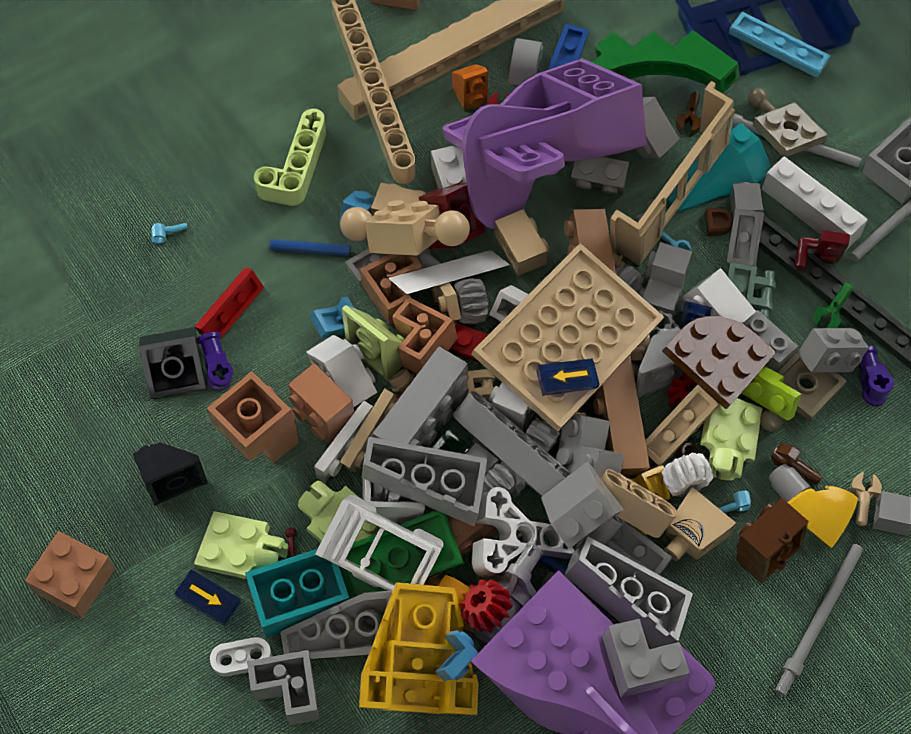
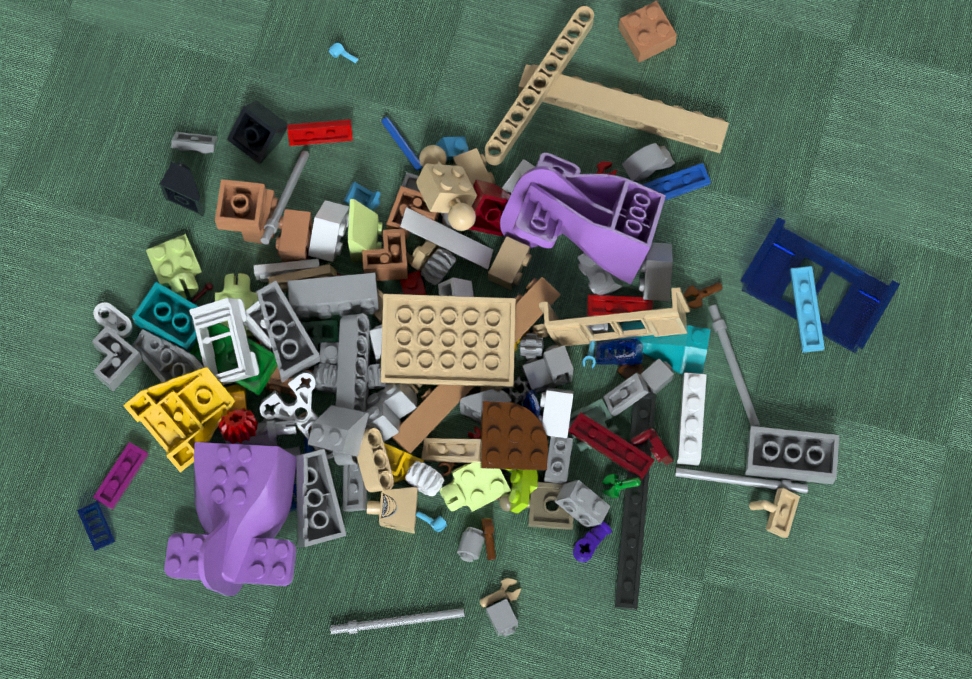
camera: 50 degrees right, 10 degrees up
nougat brick [25,531,115,619] -> none
clear blue tile [174,569,241,626] -> none
dark purple connector [197,332,233,391] -> none
yellowish green beam [254,109,326,206] -> none
tan plate [389,368,415,393] -> none
dark azure bracket [435,630,478,681] -> none
orange slope [452,64,488,110] -> none
clear blue tile [536,358,600,396] -> none
green arch [591,30,740,94] -> none
light grey brick [602,619,690,697] -> none
reddish brown brick [736,498,809,584] -> none
dark tan plate [748,88,827,157] -> none
yellow brick [787,486,858,548] -> none
none -> light grey plate [171,132,218,154]
none -> light grey bar [261,151,309,244]
none -> dark red plate [568,412,655,480]
none -> red plate [587,295,653,317]
none -> clear blue slope [596,338,643,365]

